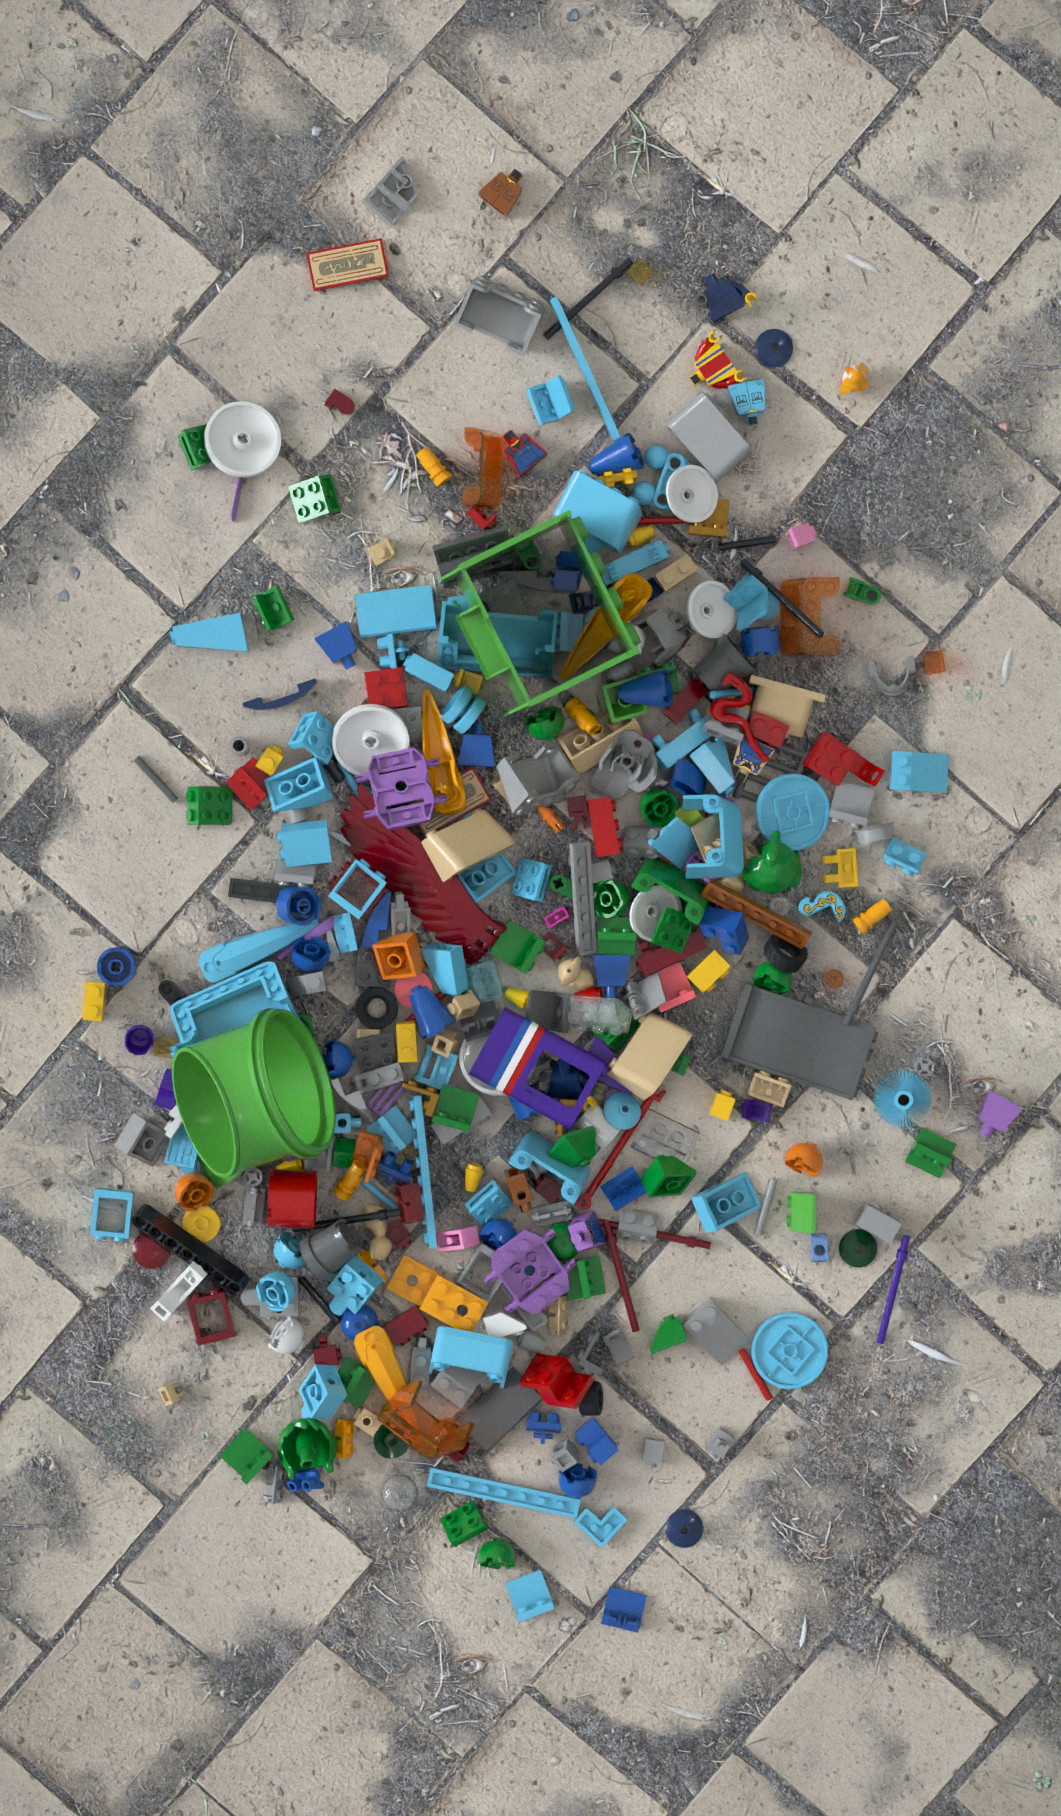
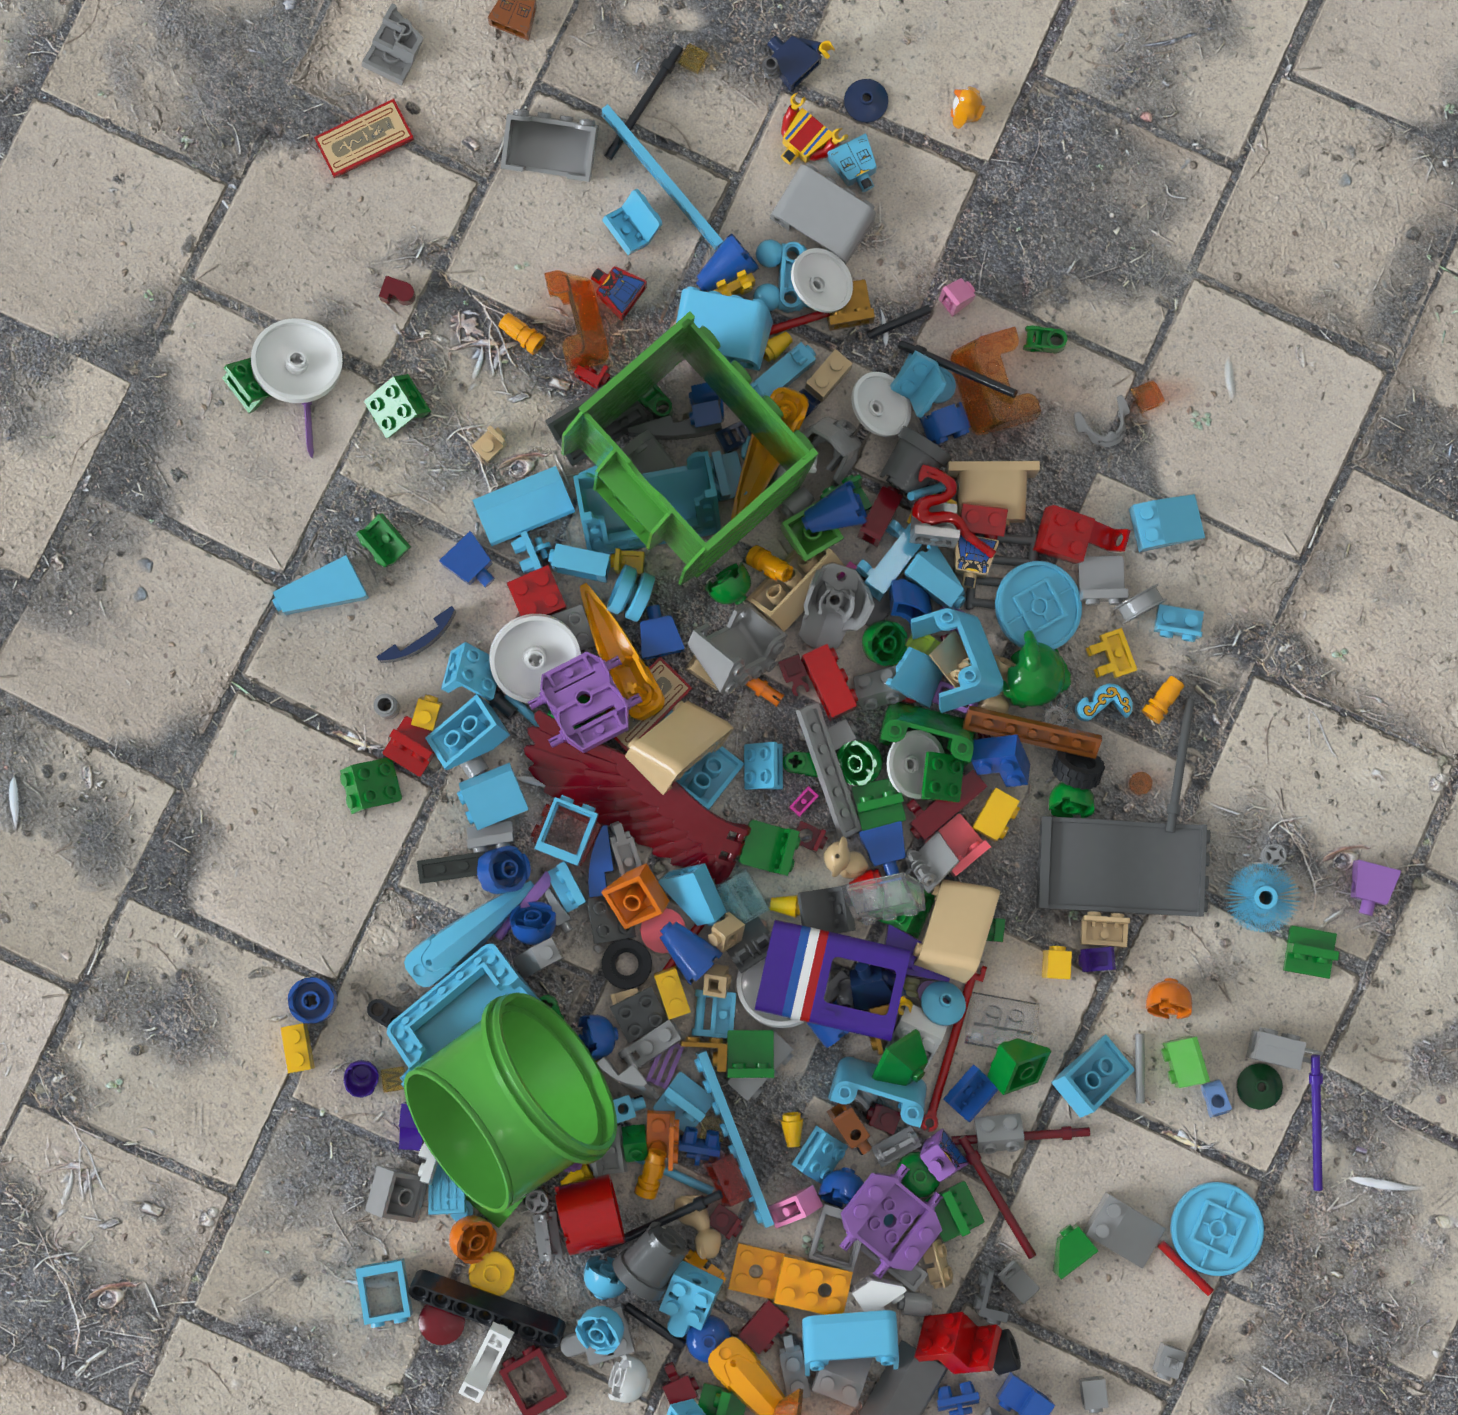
camera: 25 degrees left, 5 degrees down
dark grey bar [134,756,178,803] -> none

